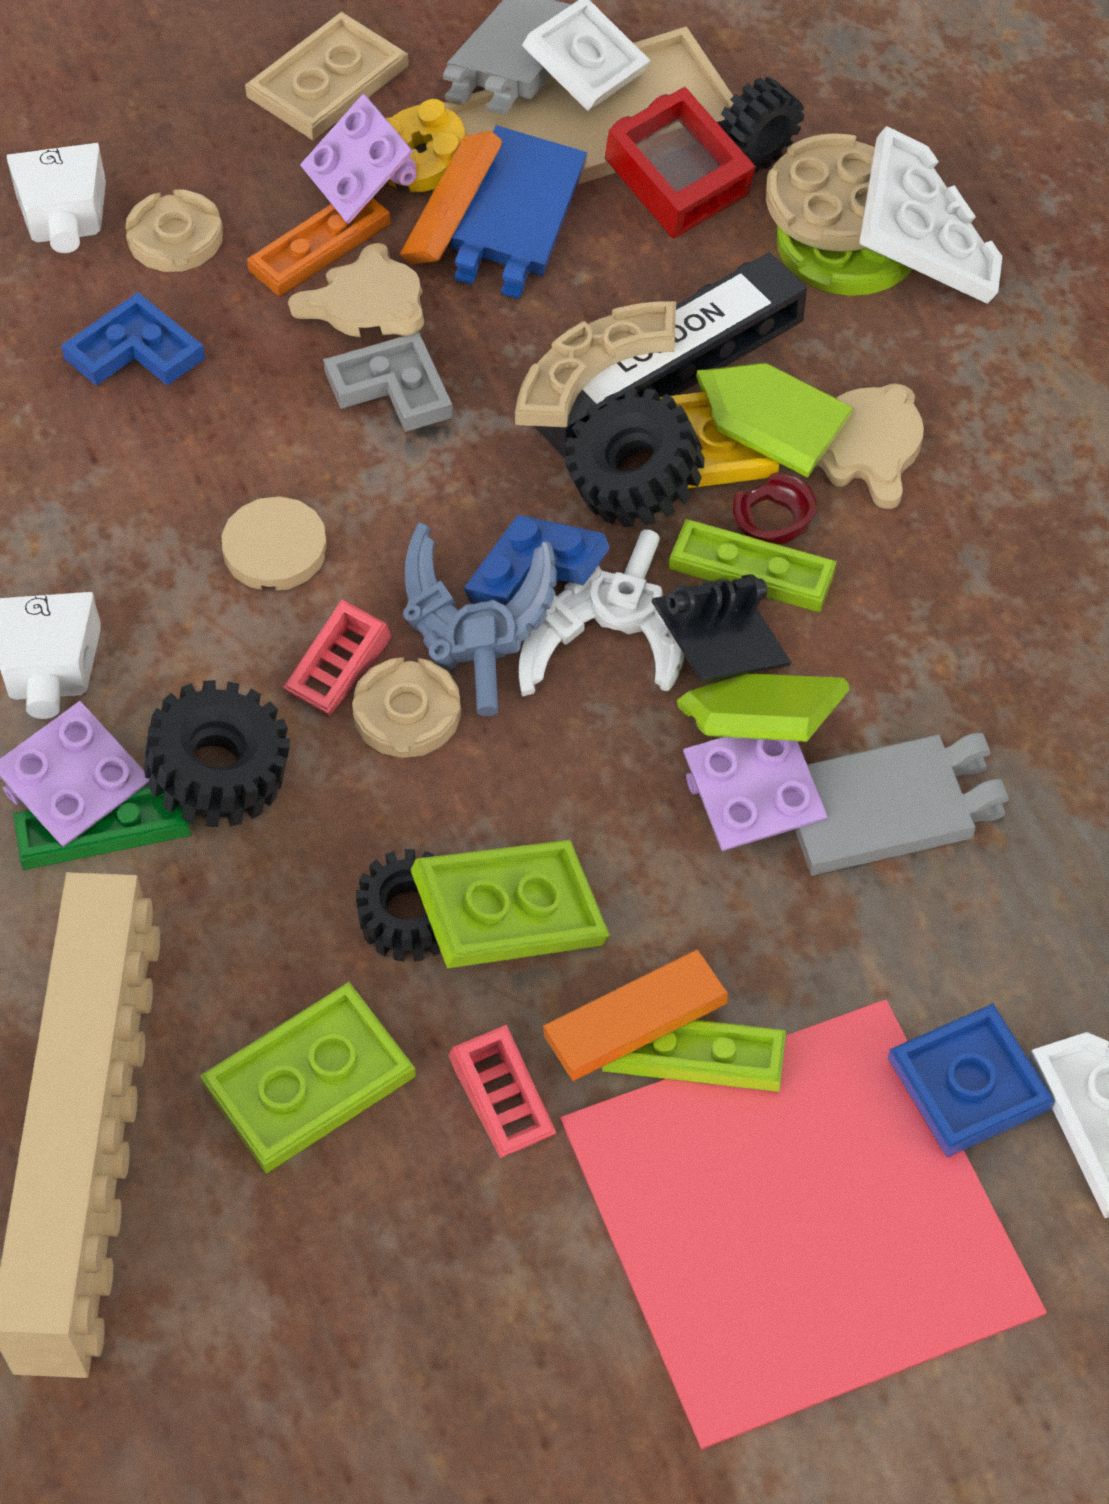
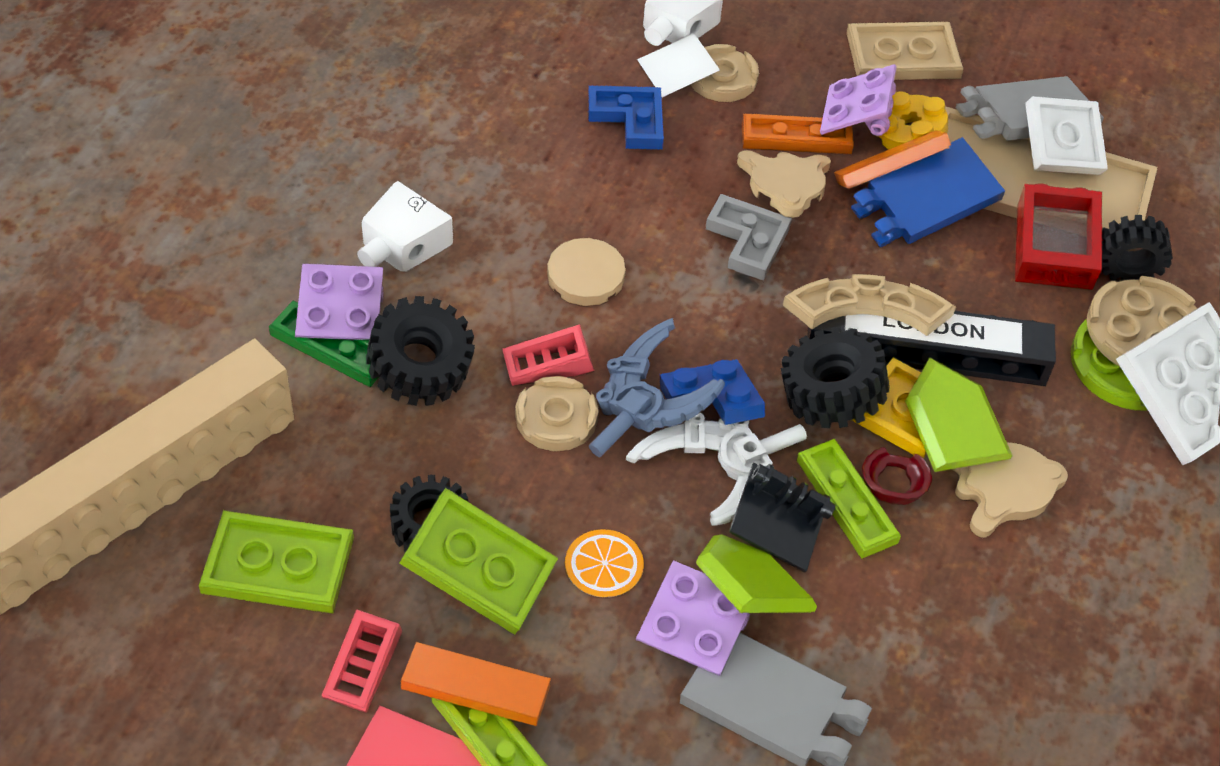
camera: 40 degrees right, 5 degrees down
none -> light orange sticker [565,529,644,597]
none -> white sticker [637,33,720,97]

